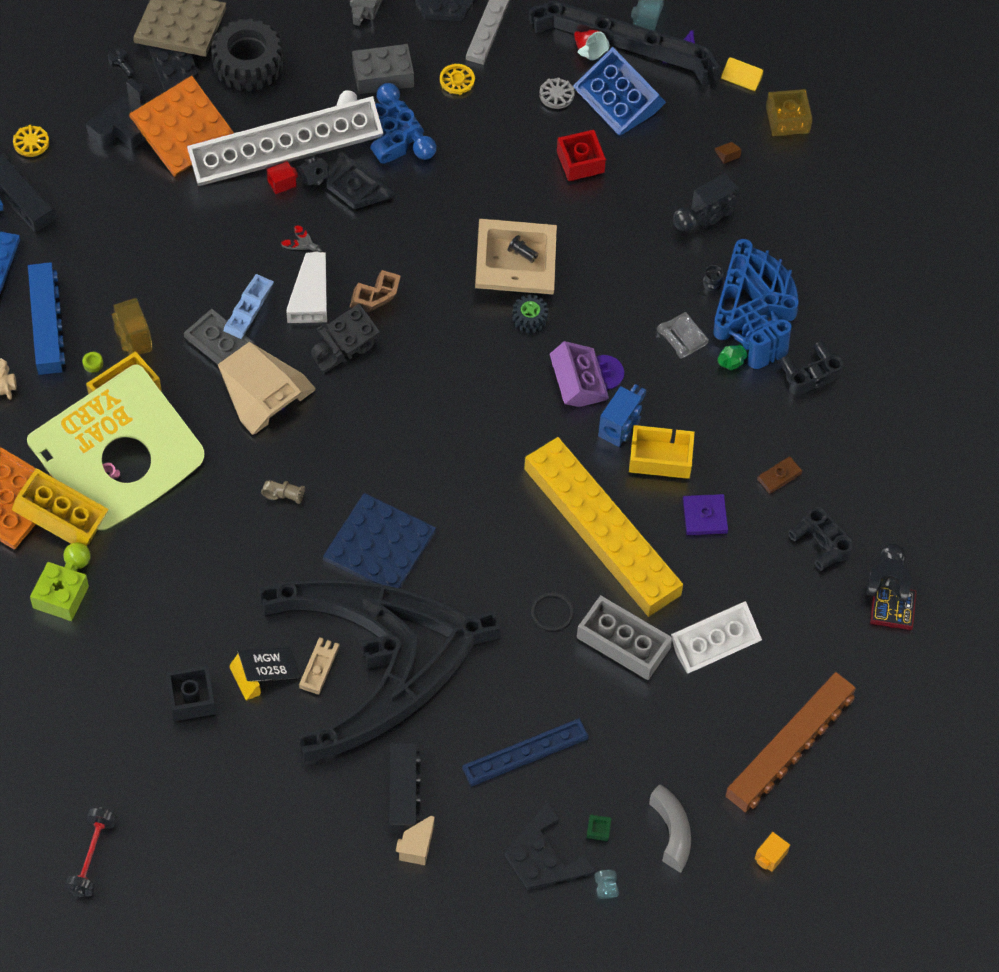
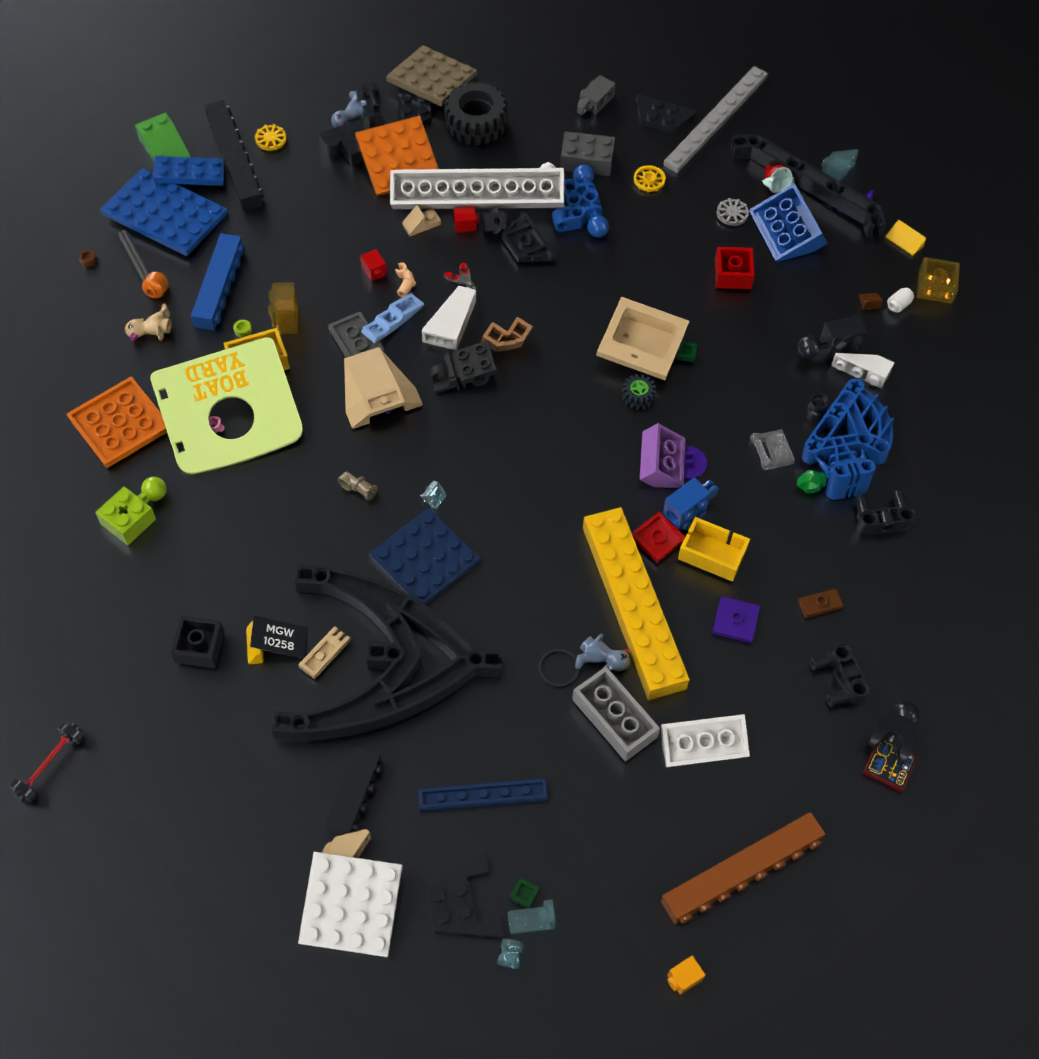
camera: 20 degrees right, 0 degrees up
yellow slope [12,468,109,546] -> none
black pin [507,235,539,263] -> none
light grey brick [649,784,691,873] -> none
none -> white plate [298,852,403,957]
none -> sand blue animal [331,91,367,127]
none -> red brick [360,249,387,282]
none -> light nougat piece [395,263,416,298]
none -> tan slope [402,205,441,236]
none -> clear light blue tile [420,481,447,509]
none -> clear light blue bracket [508,899,556,934]
none -> sand blue animal [575,634,630,672]
none -> red plate [632,512,685,563]
none -> dark green plate [676,341,697,362]
none -> white slope [831,353,894,389]
none -> white brick [887,288,914,313]

